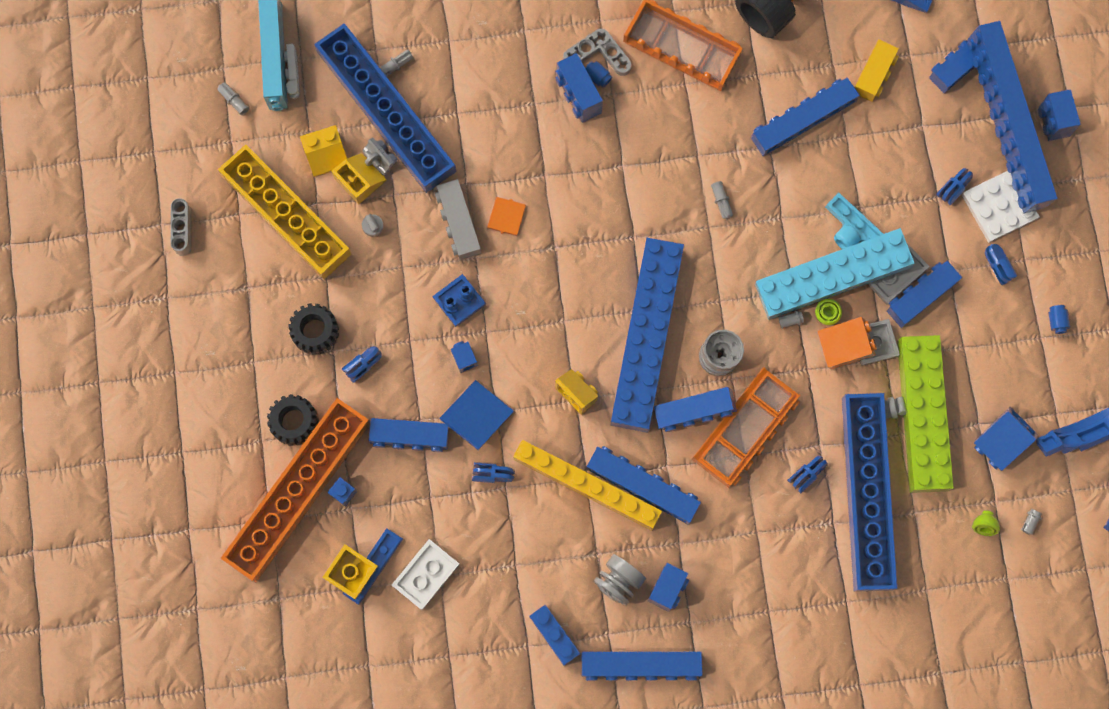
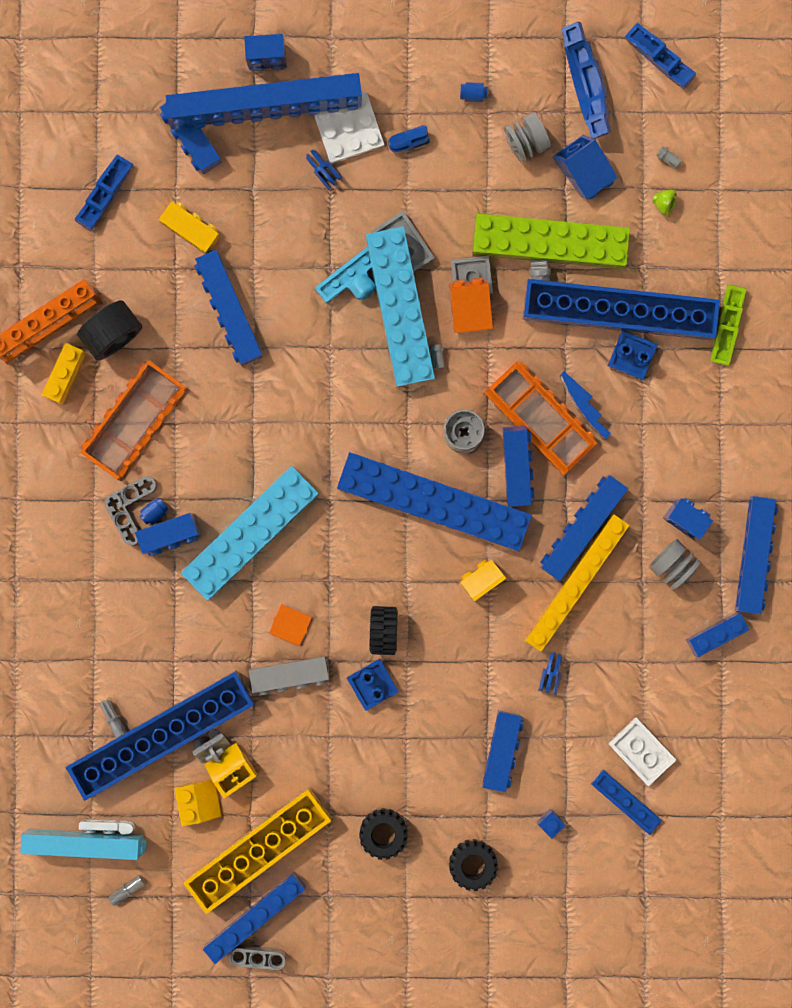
camera: 75 degrees left, 10 degrees up
orange brick [220,398,370,583] -> none
yellow slope [322,544,378,600] -> none
blue arm [342,346,382,383] -> none
light grey piece [362,214,383,237] -> none
blue piece [440,380,514,450] -> none
blue brick [451,341,478,373] -> none
light grey axle [711,181,733,219] -> none
blue arm [787,456,827,494] -> none
lime brick [815,299,842,325] -> none
blue brick [887,260,962,328] -> none
none -> medium azure brick [181,466,319,601]
none -> blue brick [203,872,306,964]
none -> black tyre [369,606,398,655]
none -> light grey wheel [504,112,551,163]
none -> blue slope [560,371,611,440]
none -> blue plate [607,330,658,381]
none -> lime slope [710,284,747,365]

